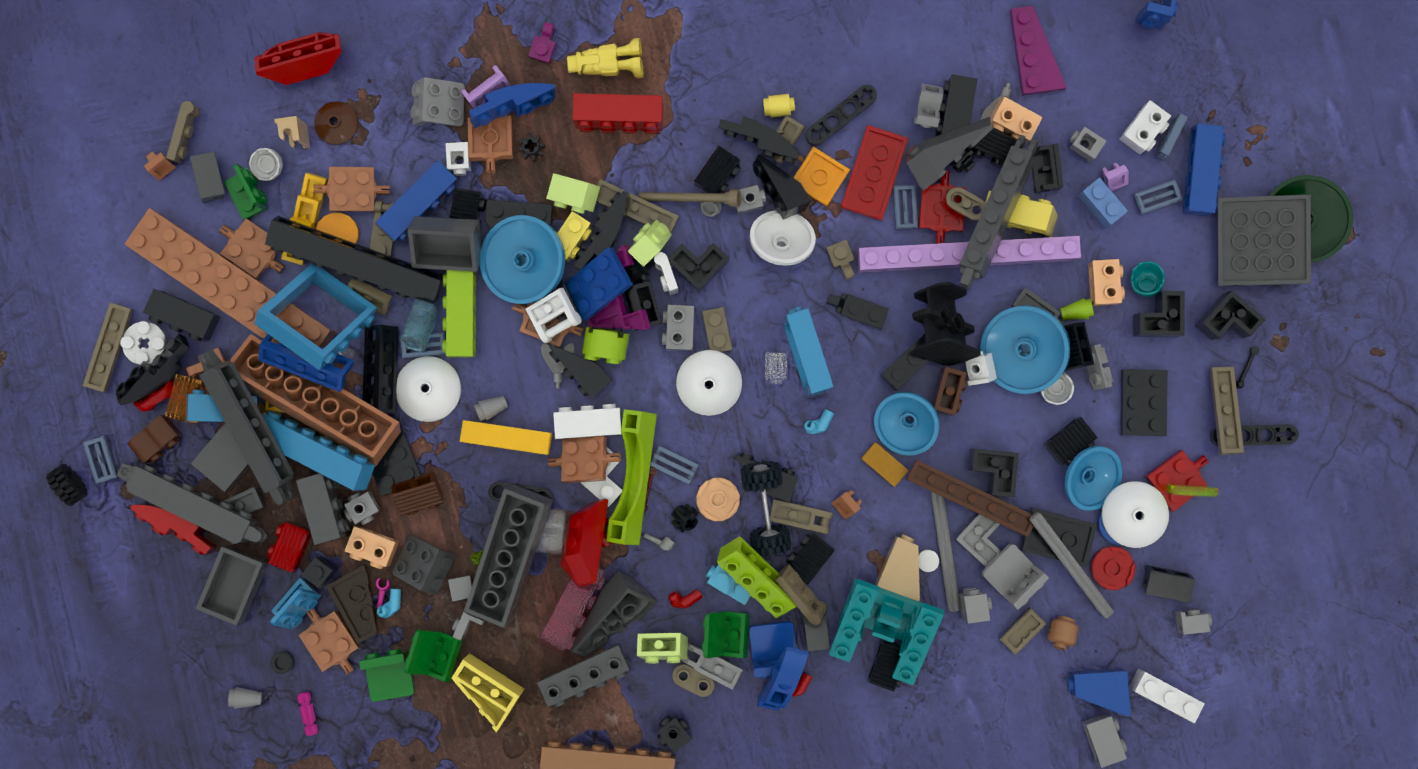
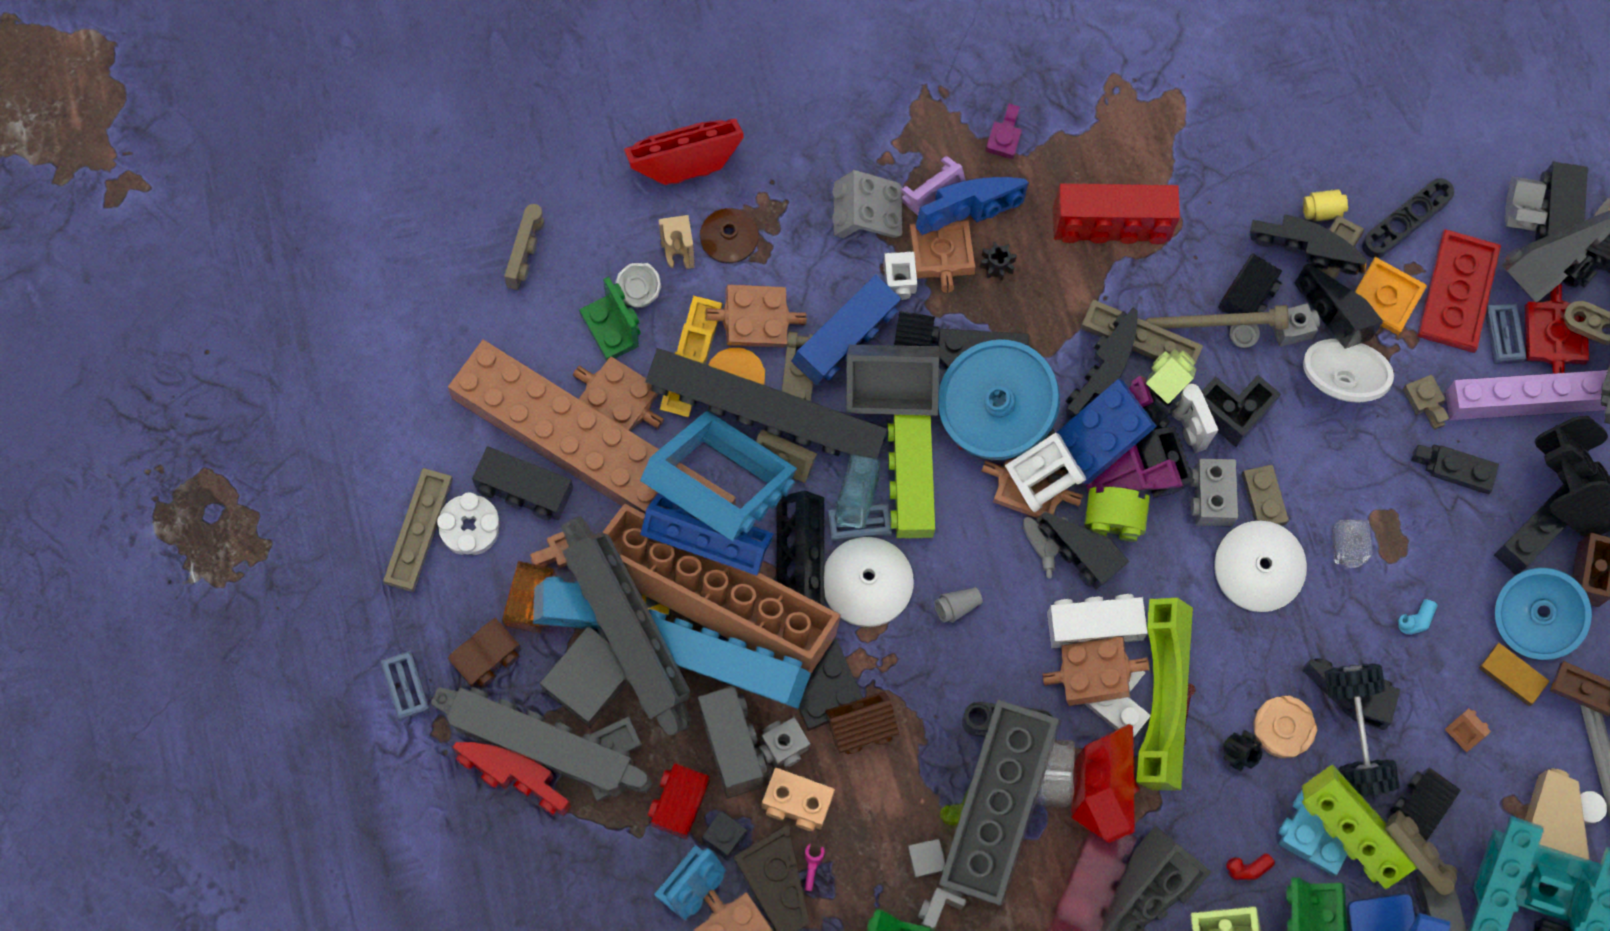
camera: 10 degrees left, 15 degrees down
black tyre [46,464,88,506] -> none
black slope [116,333,190,405] -> none
red plate [134,380,176,412] -> none
nougat tile [144,151,176,181] -> none
dark grey hinge [190,152,225,203] -> none
dark grey piece [196,545,269,626] -> none
medium azure arm [377,589,401,618] -> none
dark grey bracket [392,535,455,595] -> none
yellow slope [460,420,552,455] -> none
yellowish green brick [546,173,600,214] -> none
light yellow brick [558,211,593,263] -> none
light yellow piece [567,38,644,79] -> none
light grey hand [643,533,675,551] -> none
sand blue tile [650,446,698,484] -> none
dark tan plate [770,499,833,534] -> none
dark azure window [783,306,834,397] -> none

